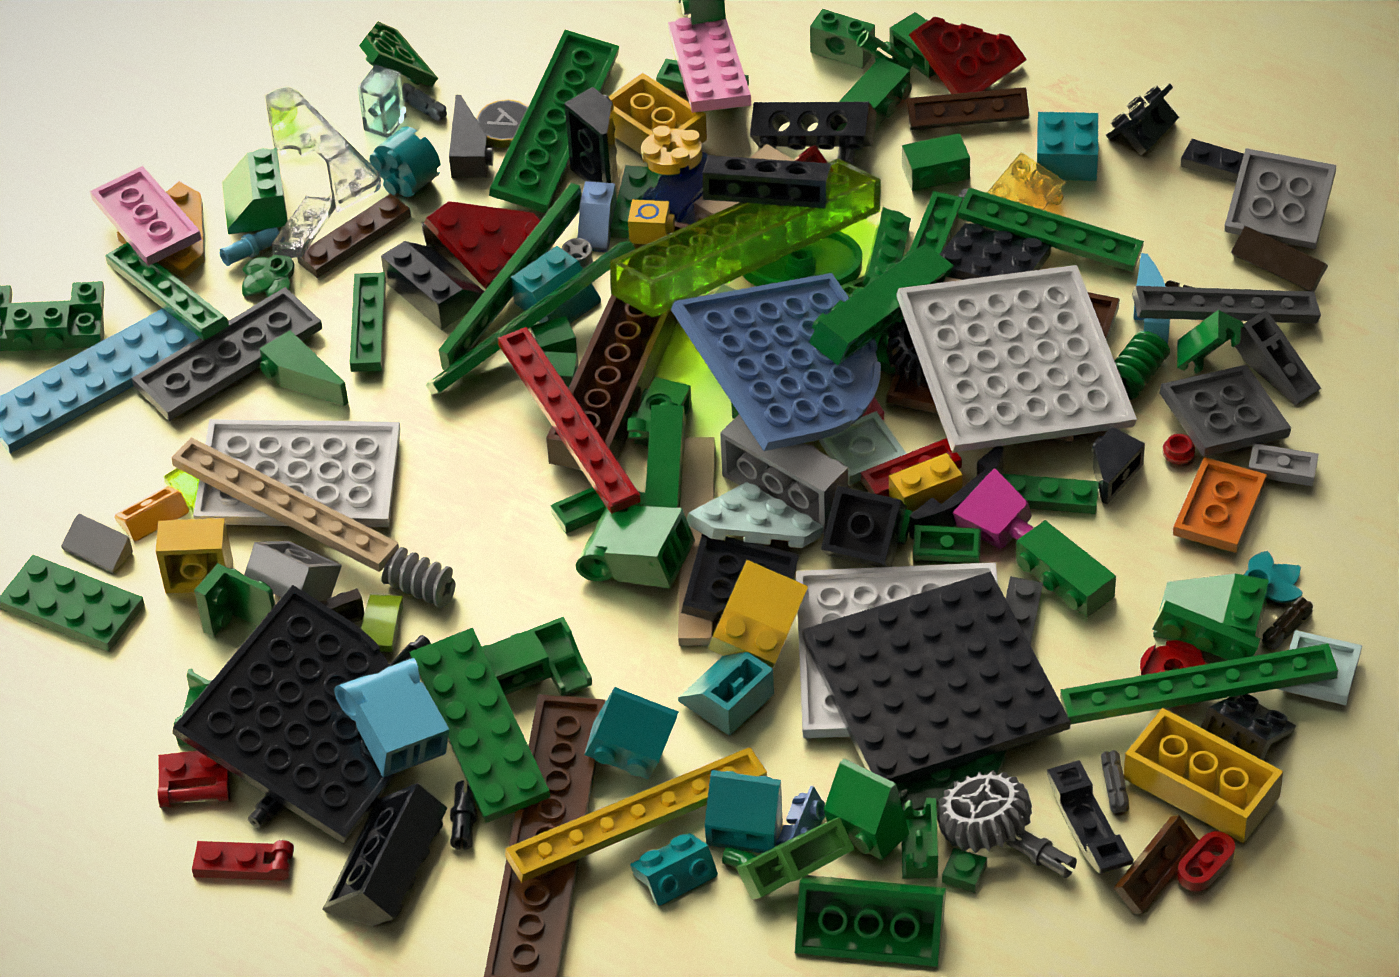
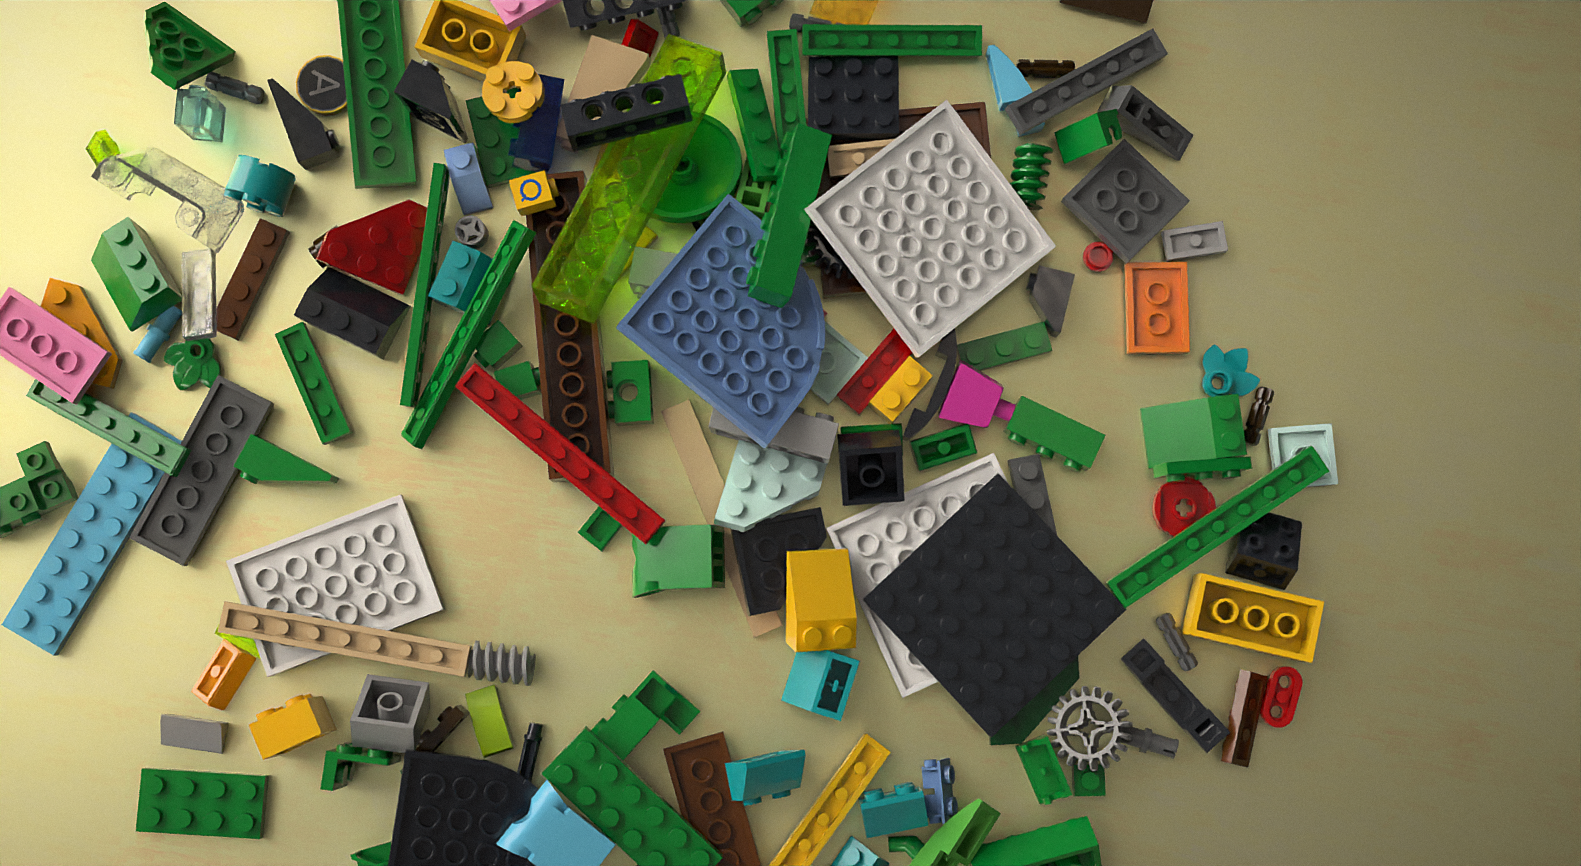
camera: 25 degrees left, 35 degrees up
green brick [627,402,686,509] -> none
green slope [823,759,910,860] -> none

